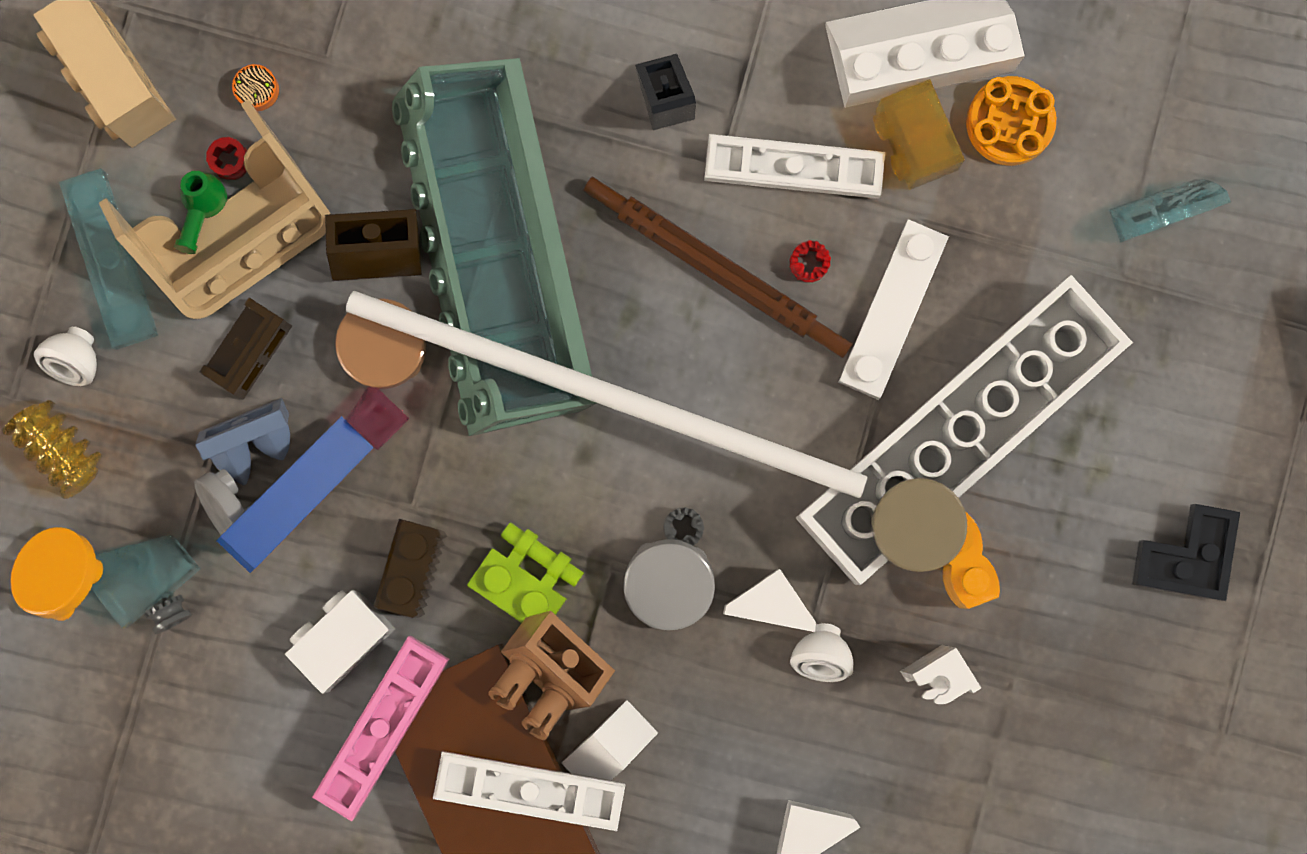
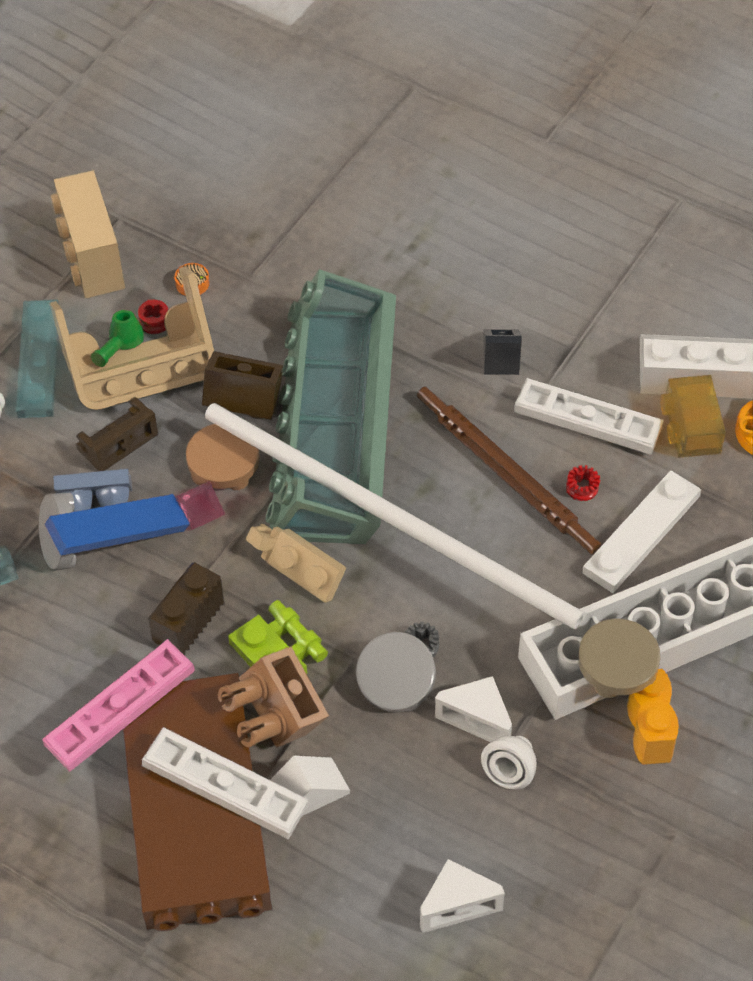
camera: 15 degrees right, 30 degrees down
white brick [285,590,395,694] -> none
white hinge [900,645,981,704] -> none
none -> tan hinge [246,524,346,602]

